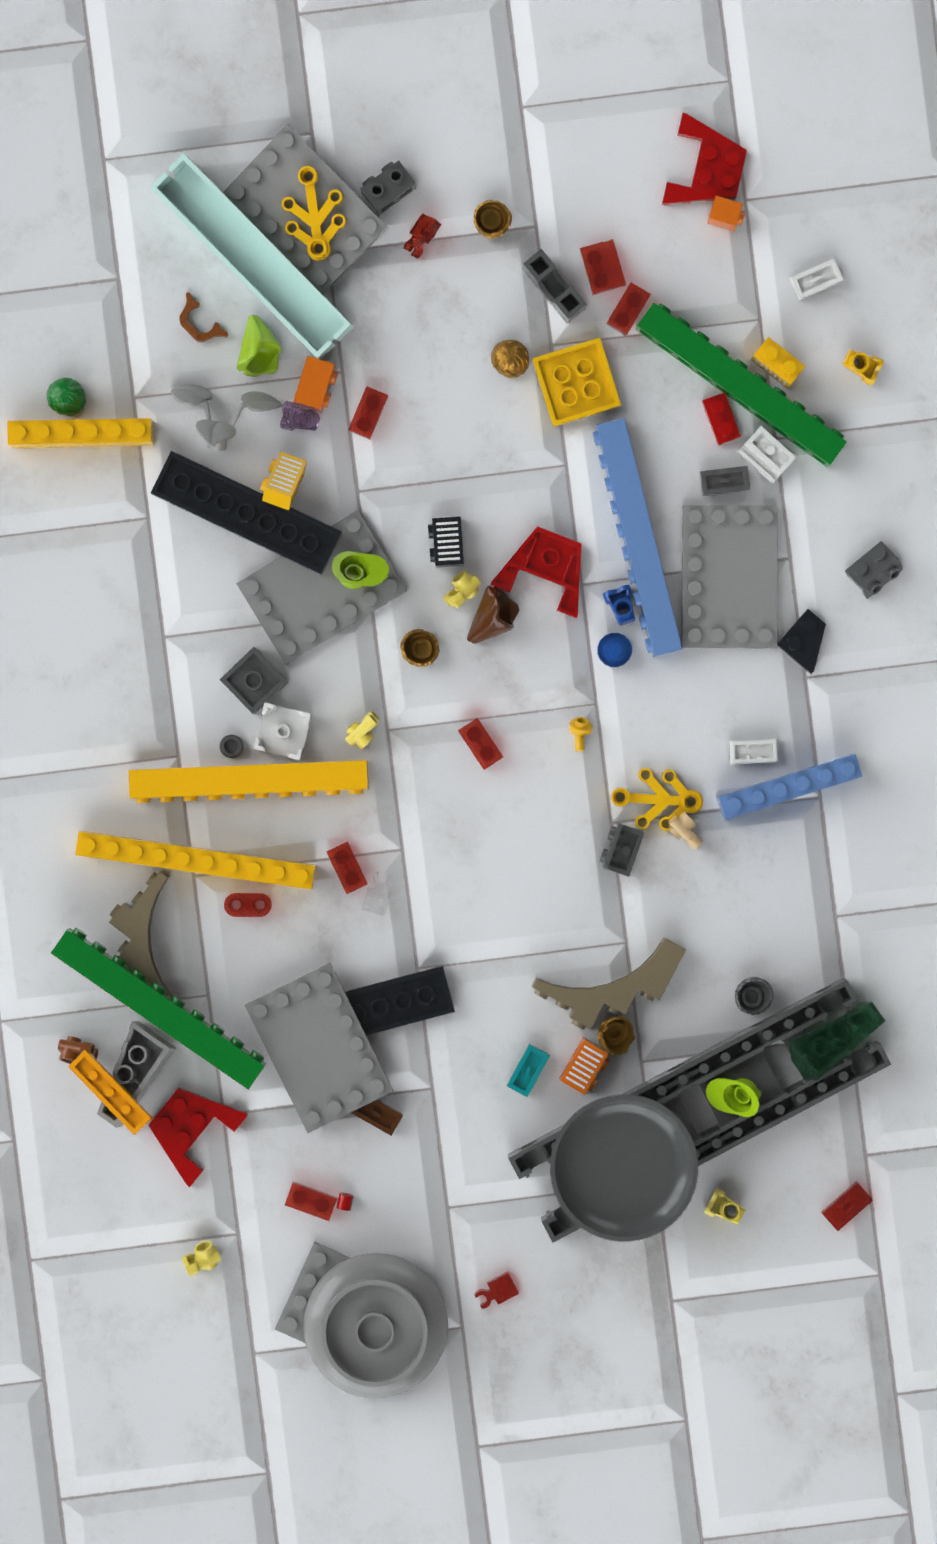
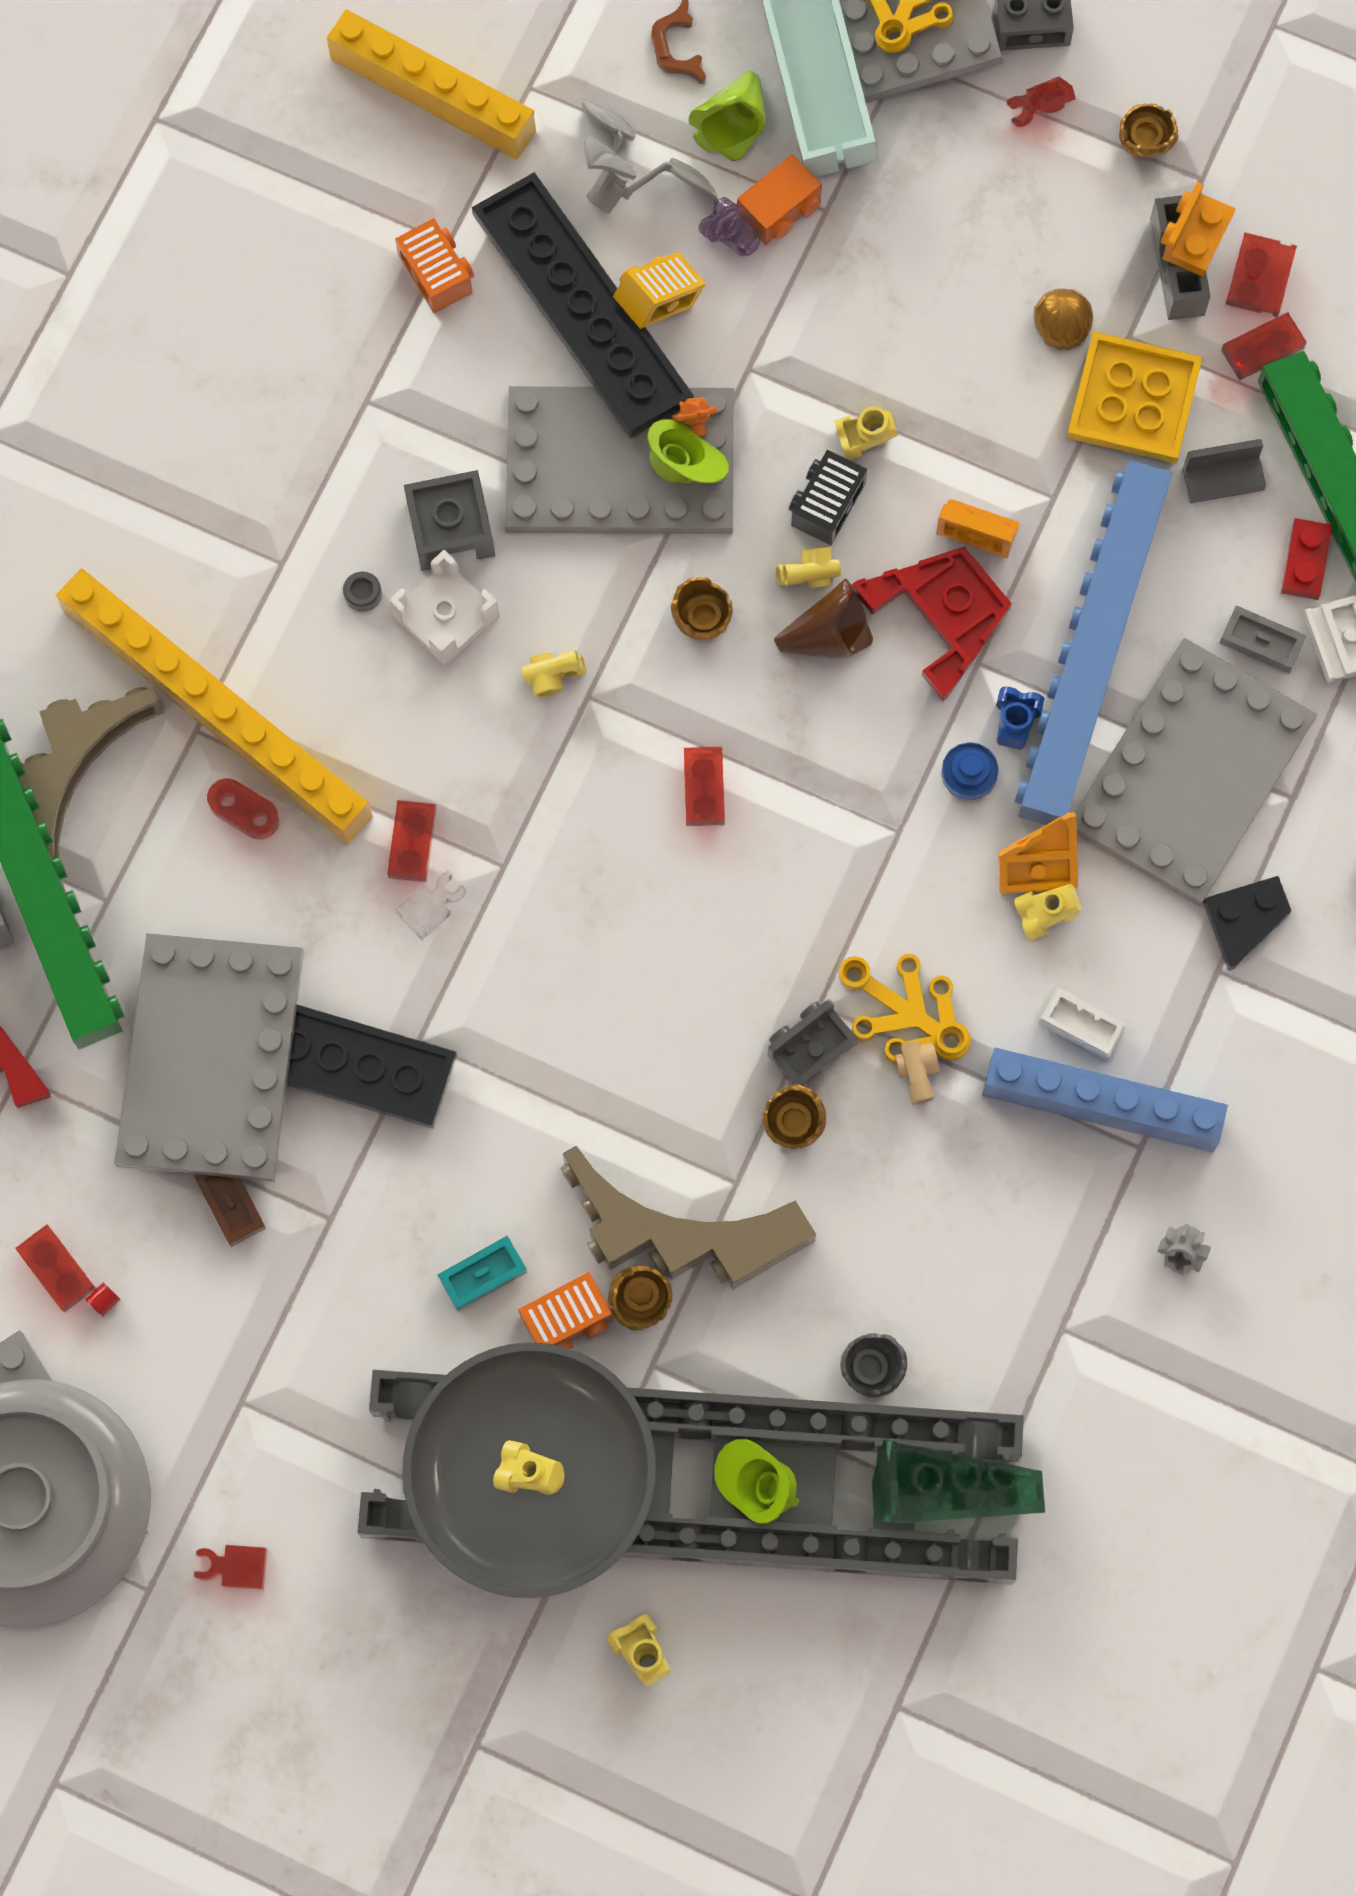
camera: 40 degrees right, 15 degrees down
green hair [47,377,86,416] -> none
yellow brick [128,760,369,803] -> none
clear red plate [348,386,389,440] -> none
yellow plate [569,717,593,752] -> none
clear red plate [821,1181,873,1231] -> none
none -> orange brick [395,218,474,313]
none -> light yellow plate [493,1440,565,1495]
none -> orange plant [672,397,718,436]
none -> pearl gold hair [763,1084,826,1149]
none -> light yellow plate [834,406,899,461]
none -> light orange bracket [936,499,1019,559]
none -> light orange wing [998,812,1078,894]
none -> light yellow plate [1014,884,1082,941]
none -> light grey gear [1157,1224,1211,1275]
none -> light orange bracket [1160,182,1236,277]
none -> dark grey panel [1182,439,1266,503]

